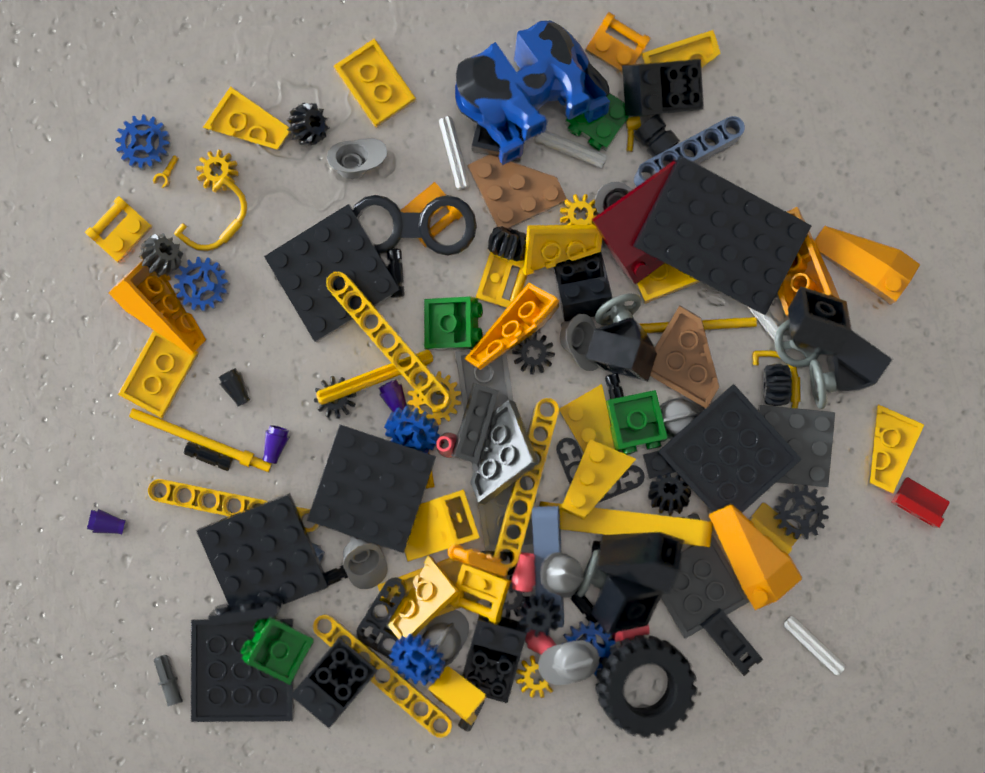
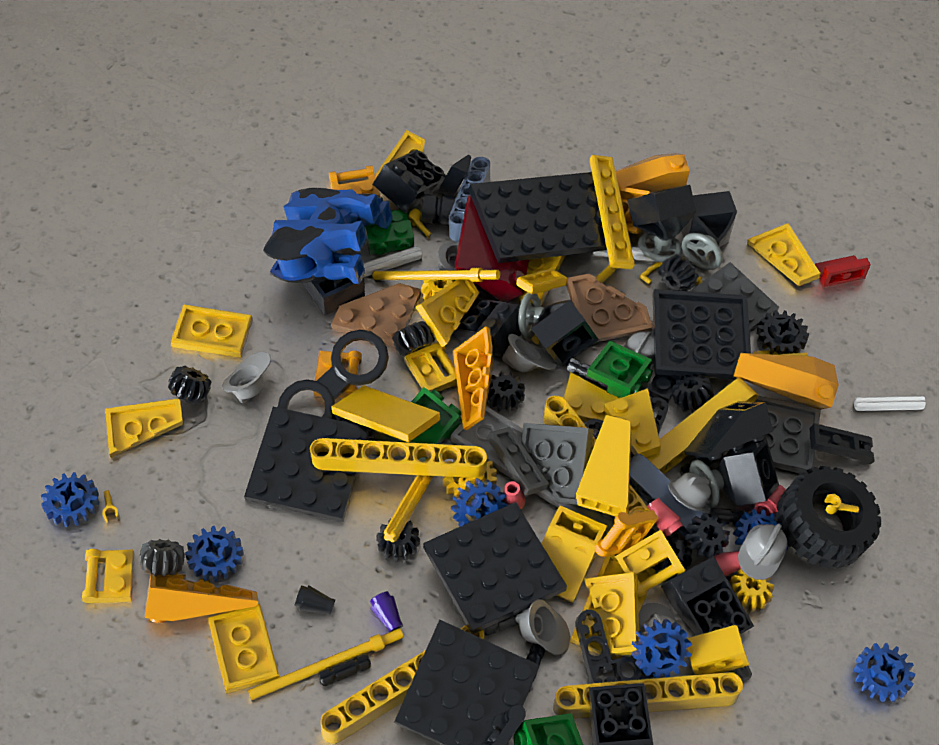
camera: 50 degrees left, 30 degrees down
yellow piece [174,176,247,251] -> none
yellow gear [196,150,239,193] -> none
dark purple cone [379,379,407,413] -> none
white axle [439,117,469,190] -> none
none -> yellow tile [331,385,440,443]
none -> yellow bar [373,268,500,282]
none -> black slope [438,155,471,196]
none -> yellow plate [516,268,567,294]
none -> yellow slope [576,415,631,516]
none -> yellow tile [589,155,635,269]
none -> yellow hand [824,494,859,514]

